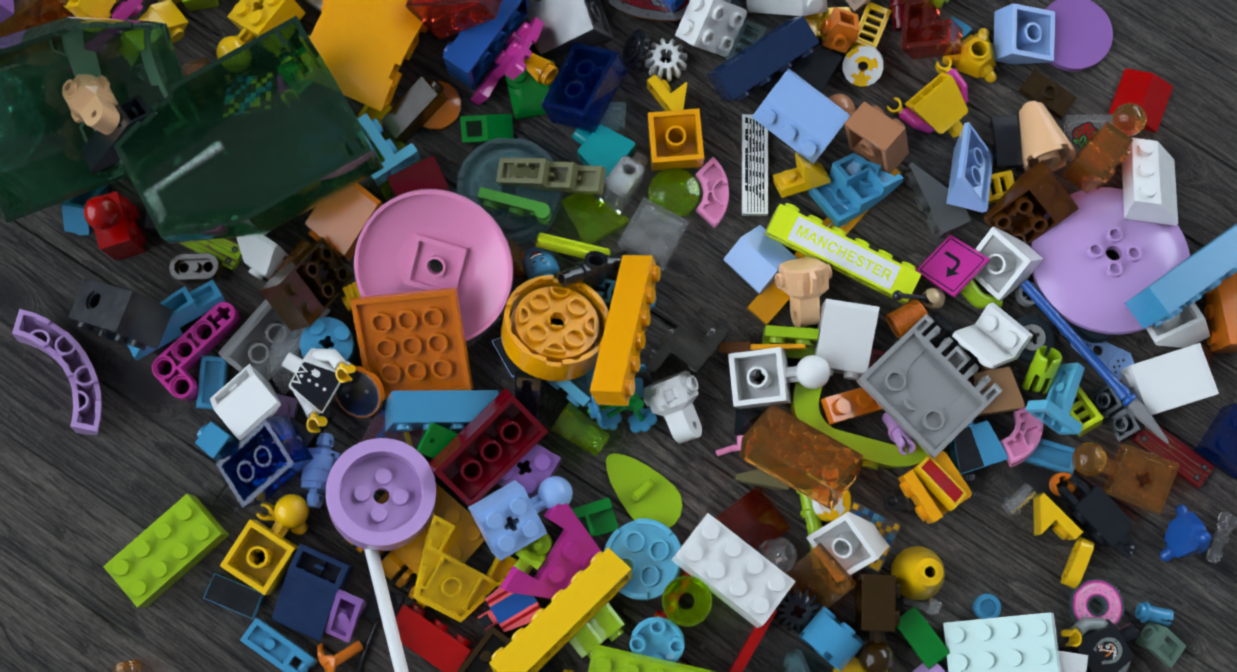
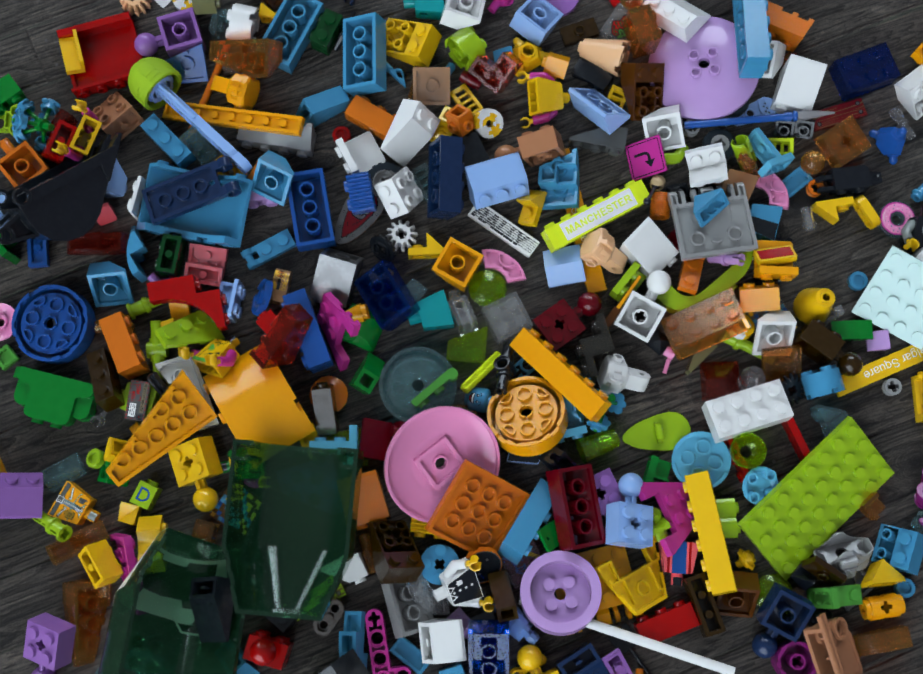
camera: 60 degrees left, 0 degrees up
light nougat piece [62,74,120,135] -> none
olive slope [496,158,606,194] -> none
none -> dark brown brick [487,570,519,623]
none -> dark red brick [531,292,602,352]
none -> light orange brick [541,52,571,80]
none -> dark azure slope [693,188,730,228]
none -> clear orange axle [737,153,760,177]
none -> light orange brick [739,281,780,313]

